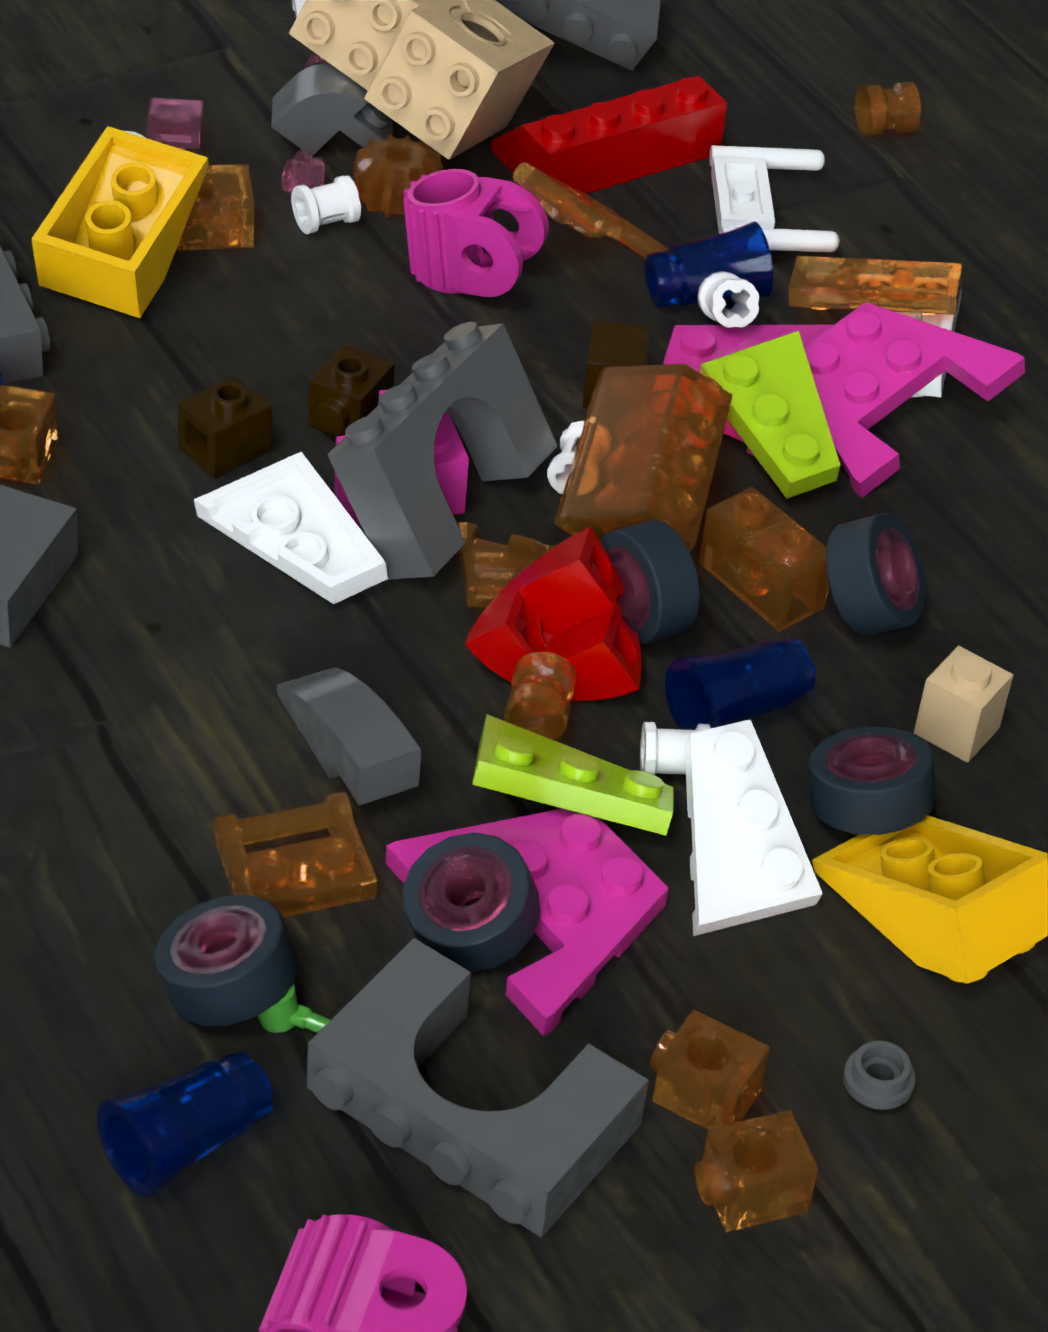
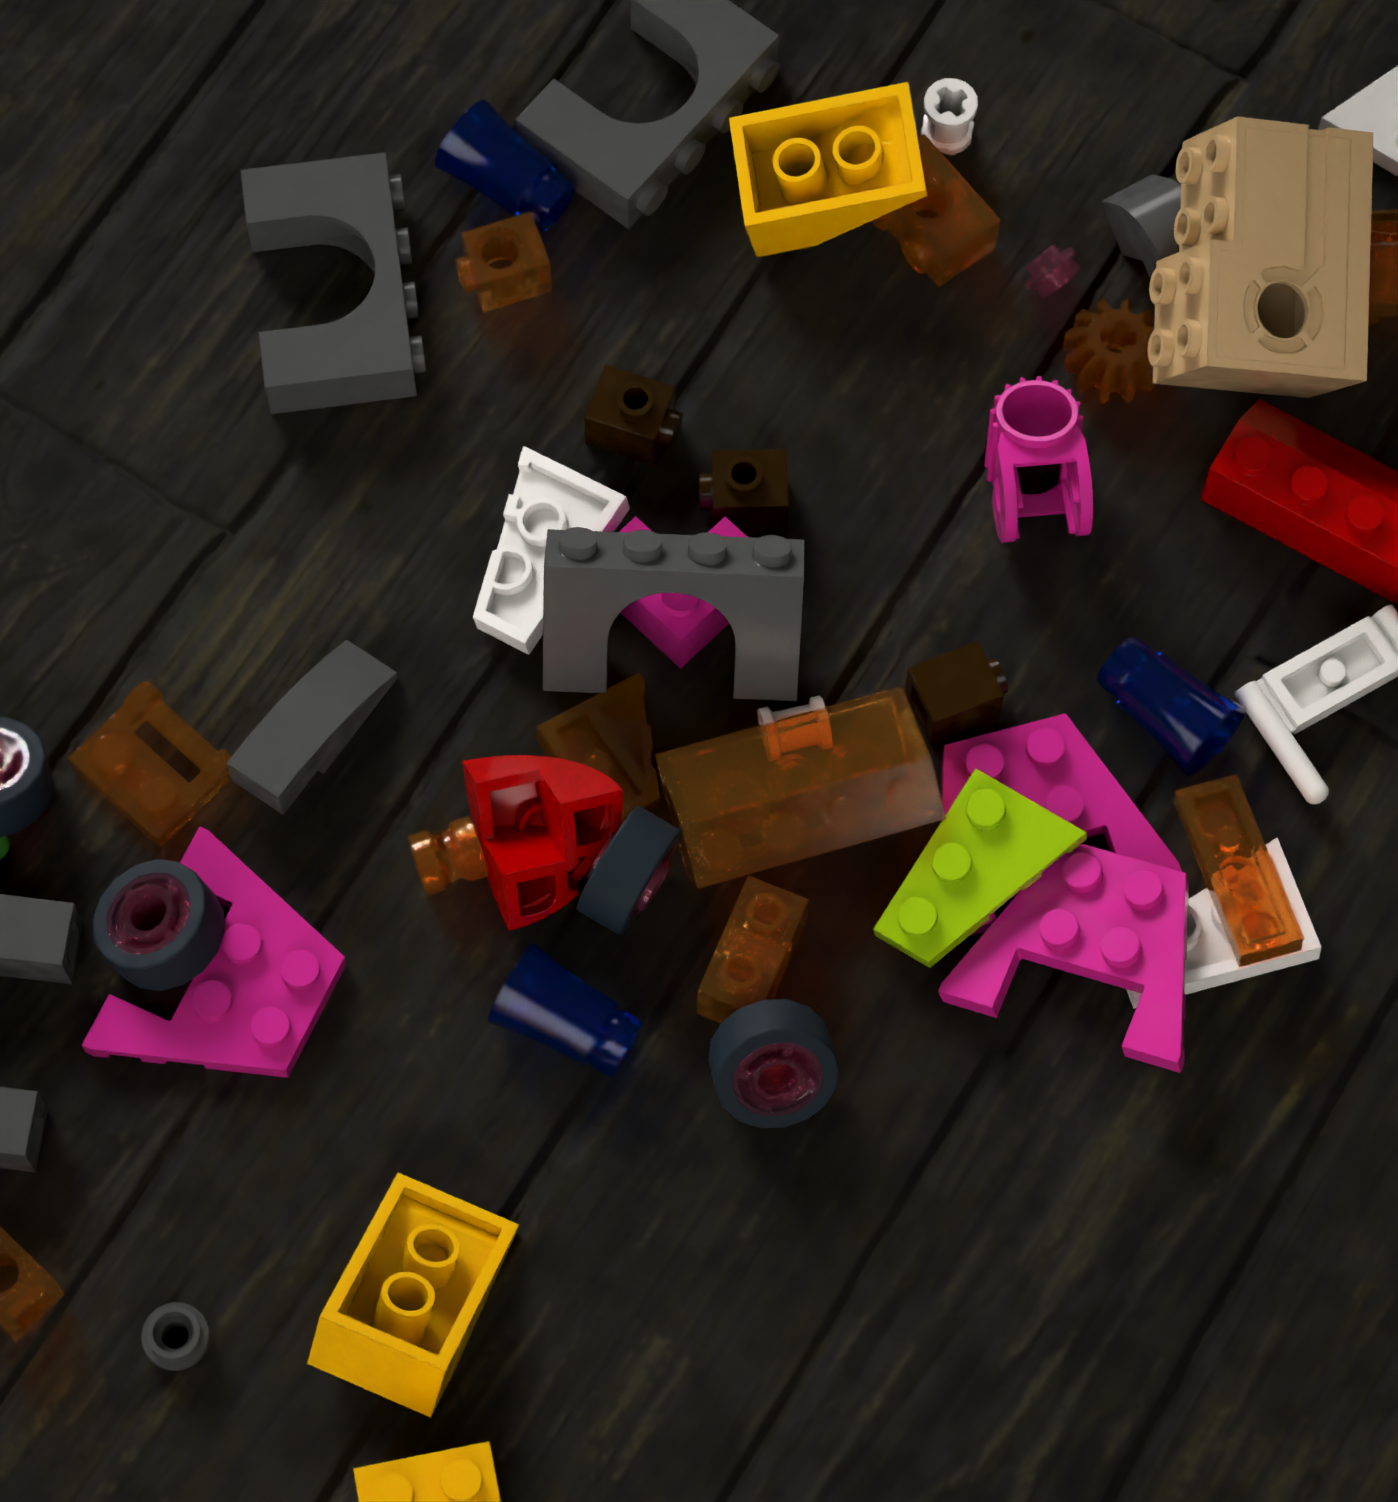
camera: 65 degrees right, 25 degrees up
clear pink plate [146,98,203,149] -> none
white bush [291,175,361,234] -> none
lime wing [472,714,673,836] -> none
clear orange plate [513,163,678,273] -> none
white bush [640,722,711,775] -> none
clear orange brick [650,1009,770,1140] -> none
white wing [685,719,823,936] -> none
white bush [697,271,759,328] -> none
black wheel [808,727,935,835] -> none
tan brick [914,645,1014,763] -> none

